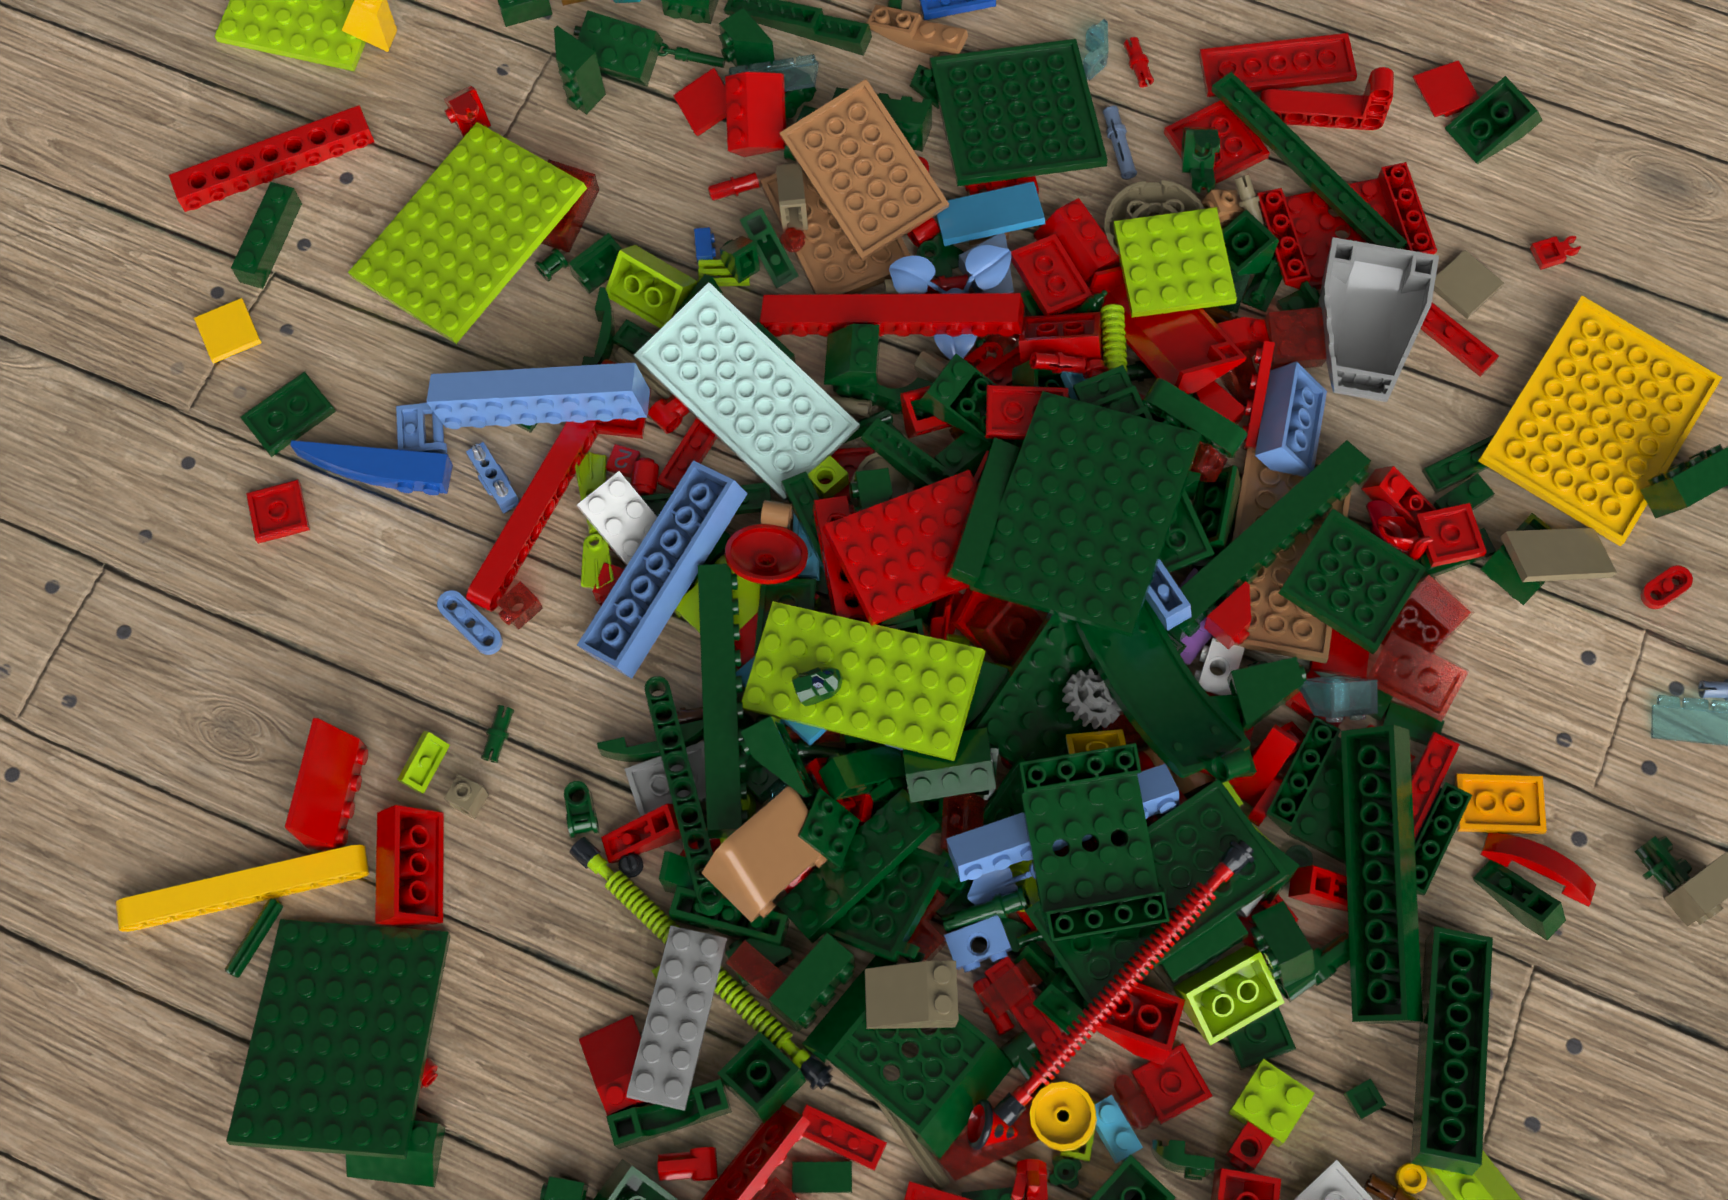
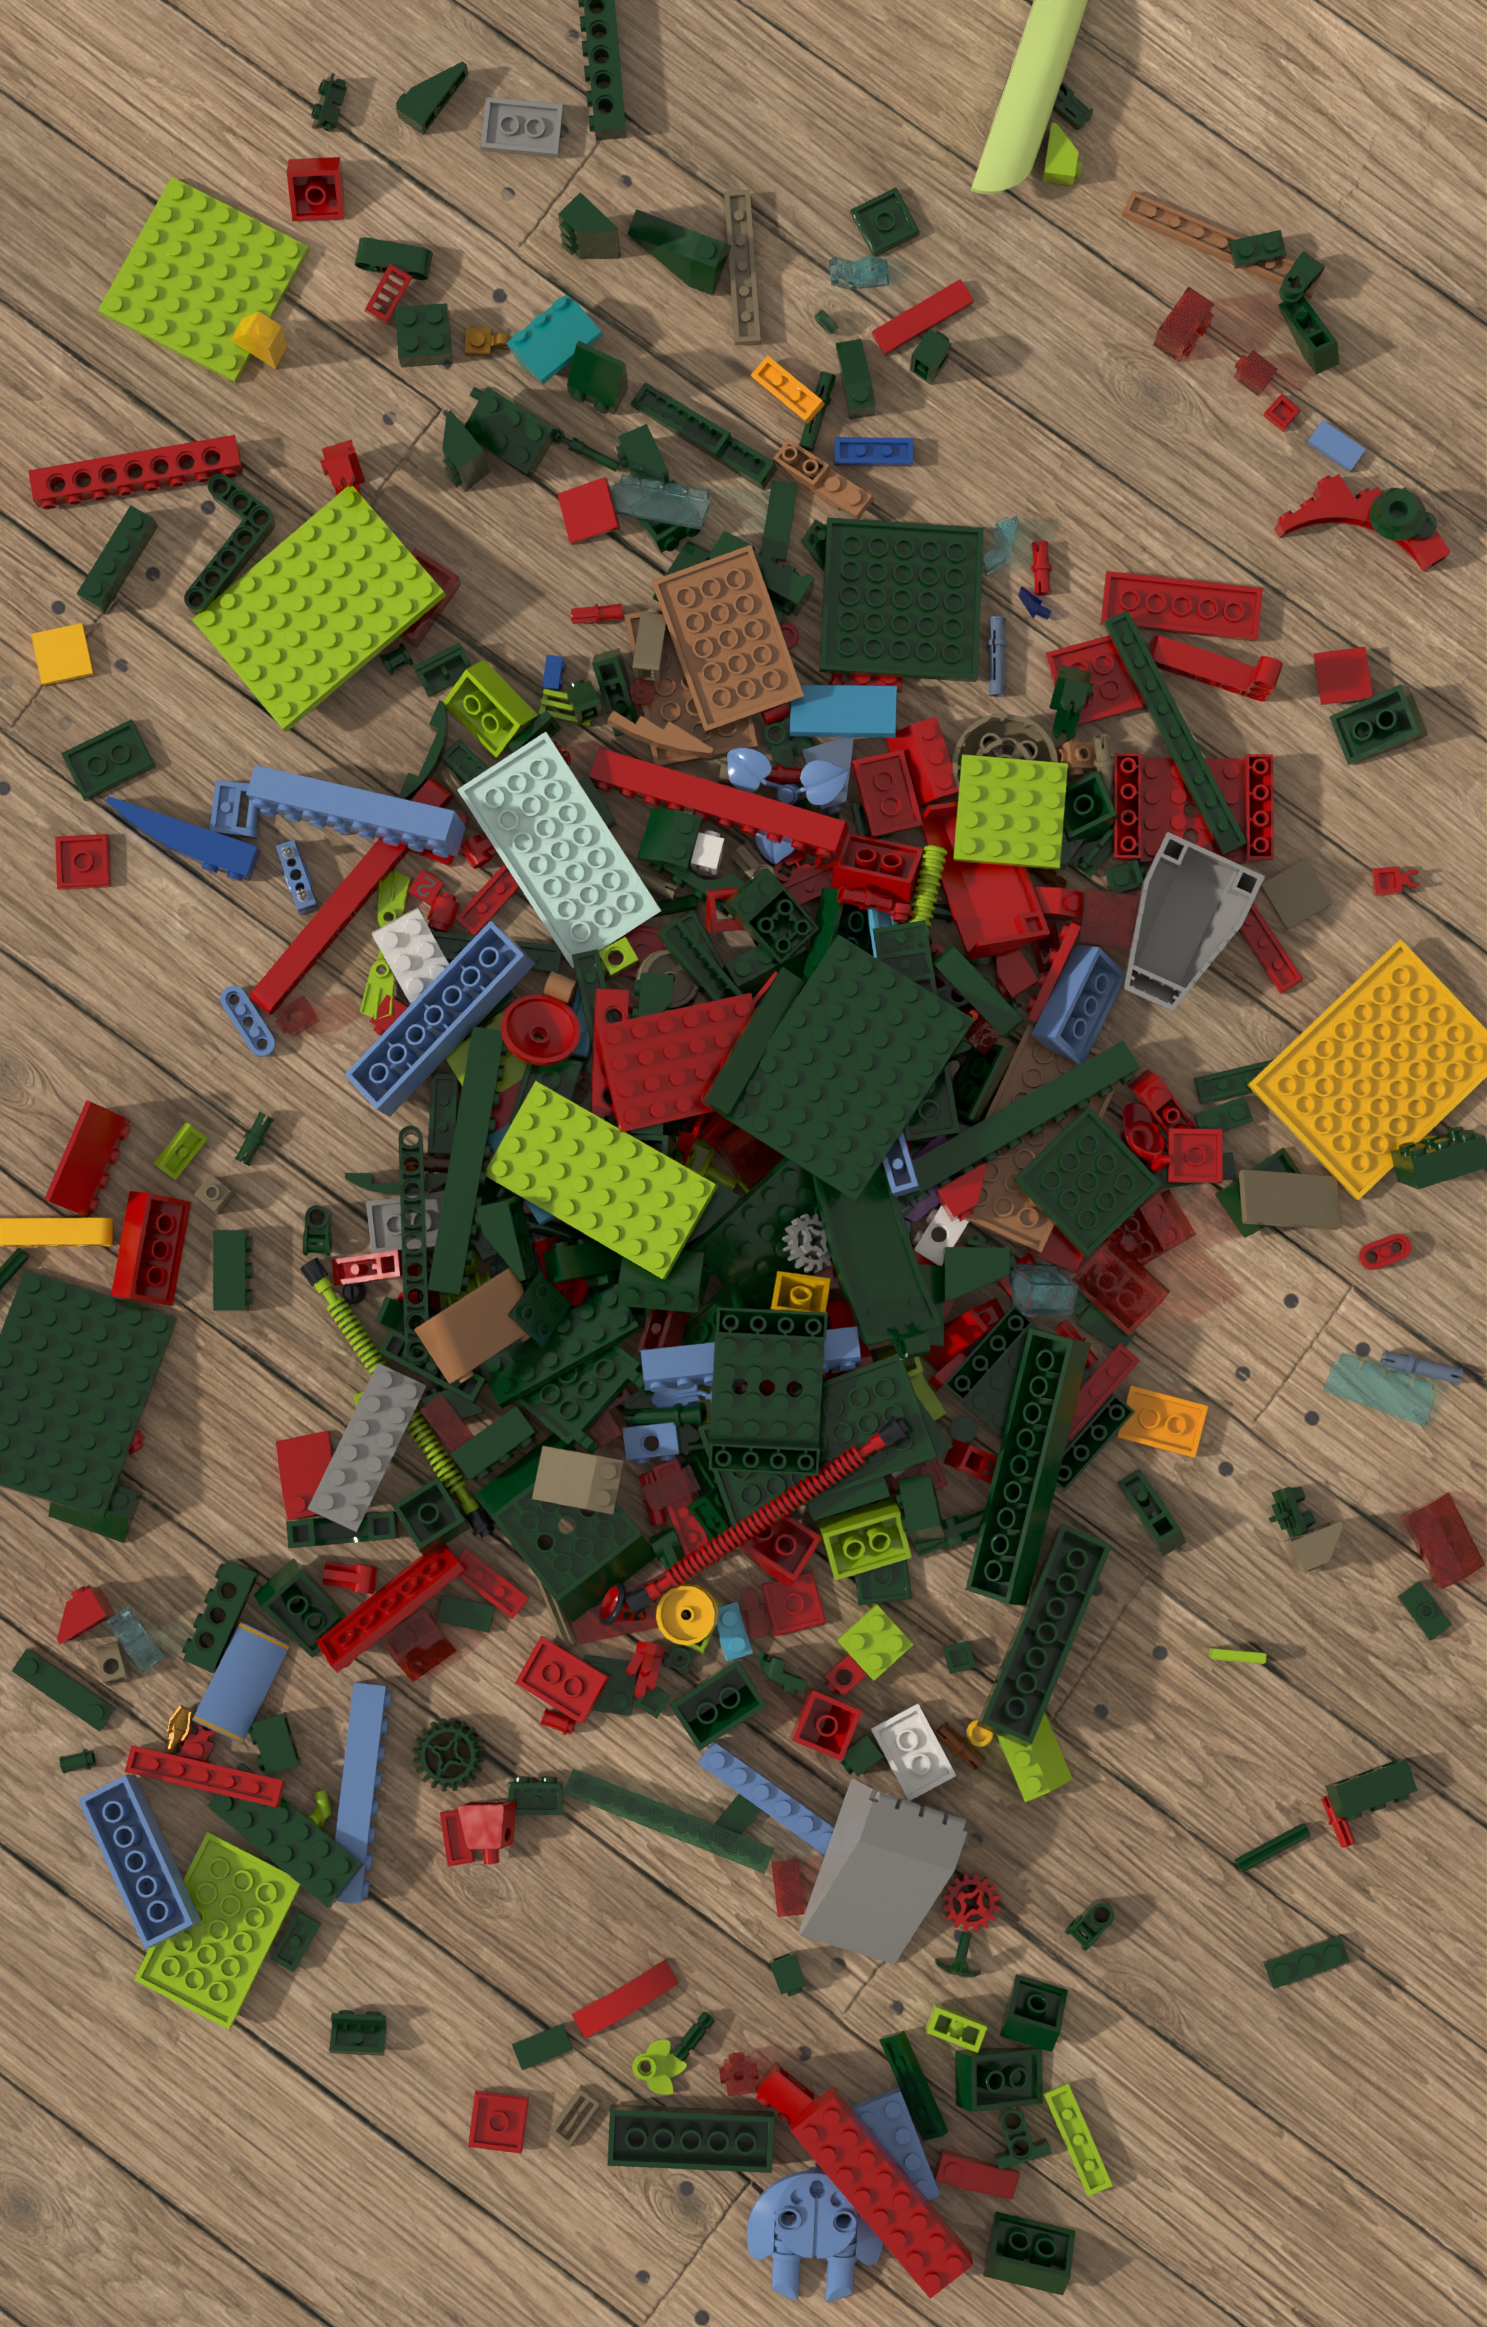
camera: 10 degrees right, 15 degrees up
red slope [725,72,786,157] -> none
dark green rock [792,667,843,706] -> none
red tile [986,385,1068,440] -> none
dark green piece [1073,290,1108,314] -> none
red slope [1480,833,1596,907] -> none
none -> dark green beam [184,474,276,615]
none -> dark green brick [213,1230,254,1312]
none -> dark green plate [427,1073,459,1154]
none -> medium nougat slope [608,710,714,759]
none -> white brick [691,830,725,878]
none -> dark green tile [761,480,798,562]
none -> clear blue bar [1018,586,1052,620]
none -> lime tile [1209,1648,1266,1664]

